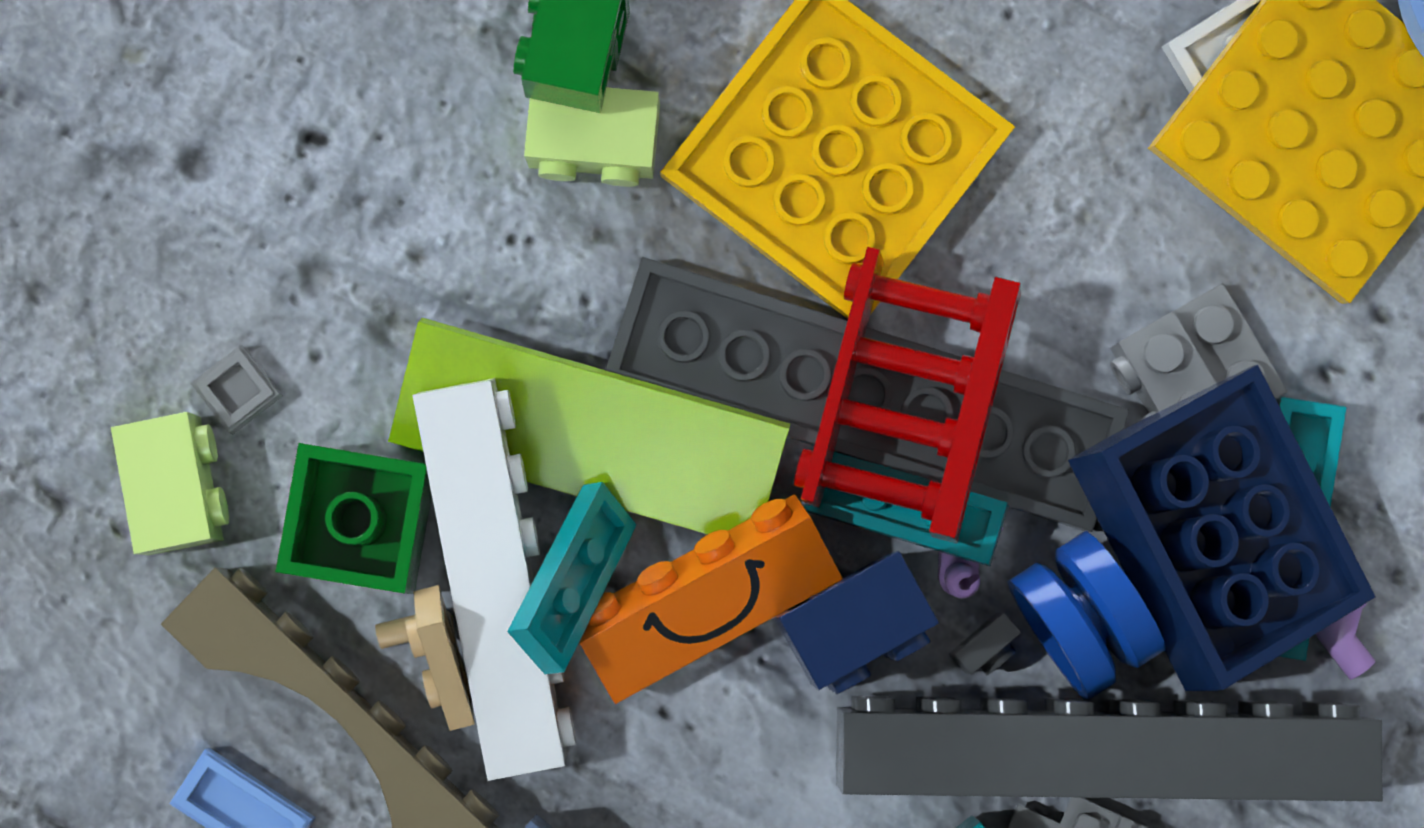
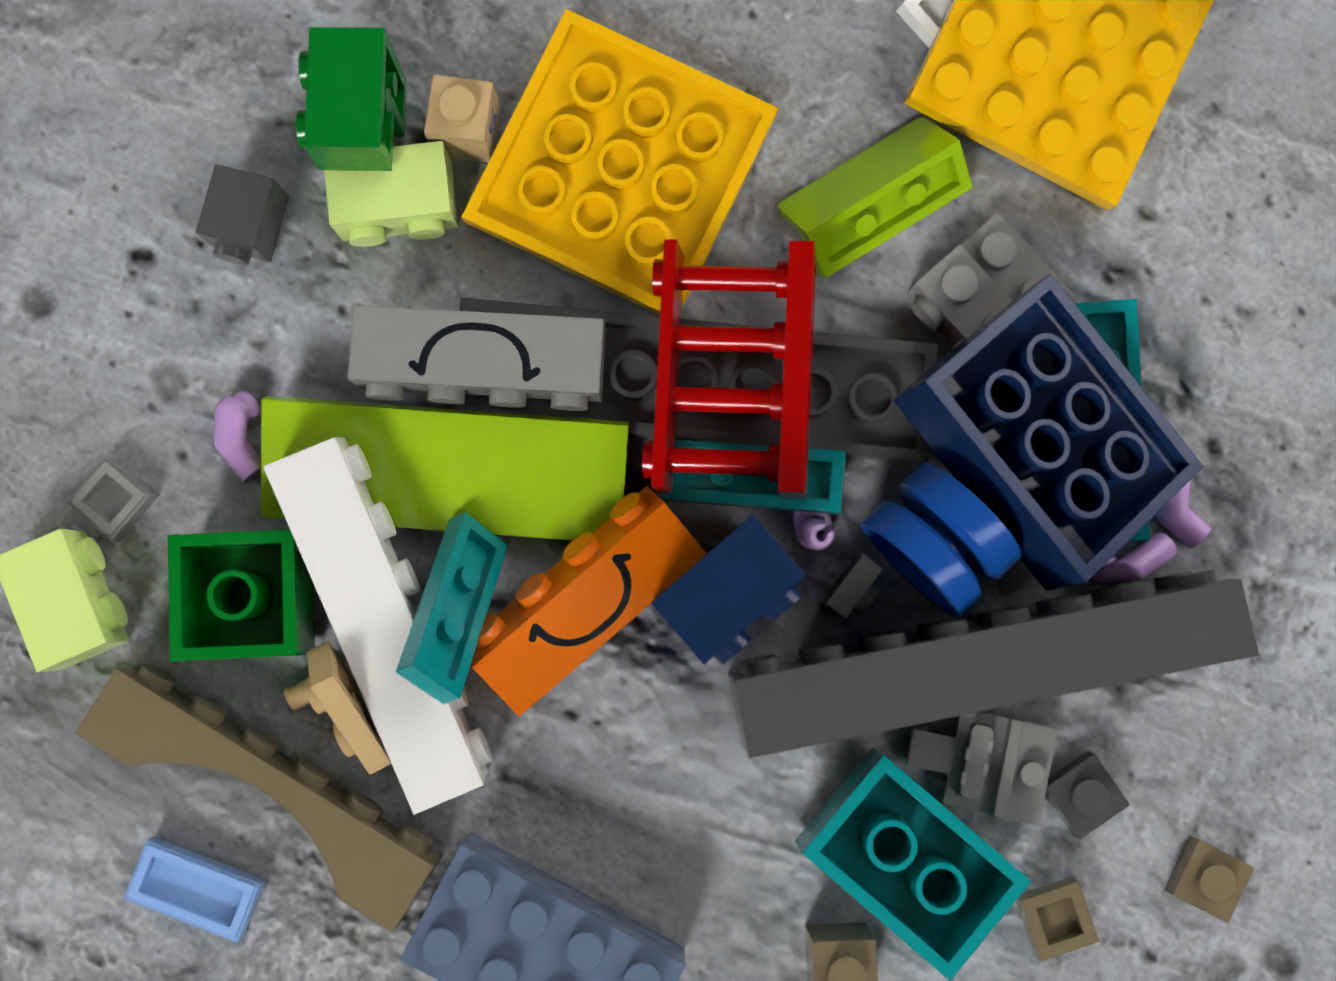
camera: 15 degrees left, 0 degrees up
none -> dark grey brick [195,164,289,265]
none -> lavender arm [213,391,261,484]
none -> light grey brick [348,305,606,411]
none -> tan brick [424,74,501,163]
none -> lime panel [777,117,973,279]
none -> lavender arm [1091,532,1177,585]

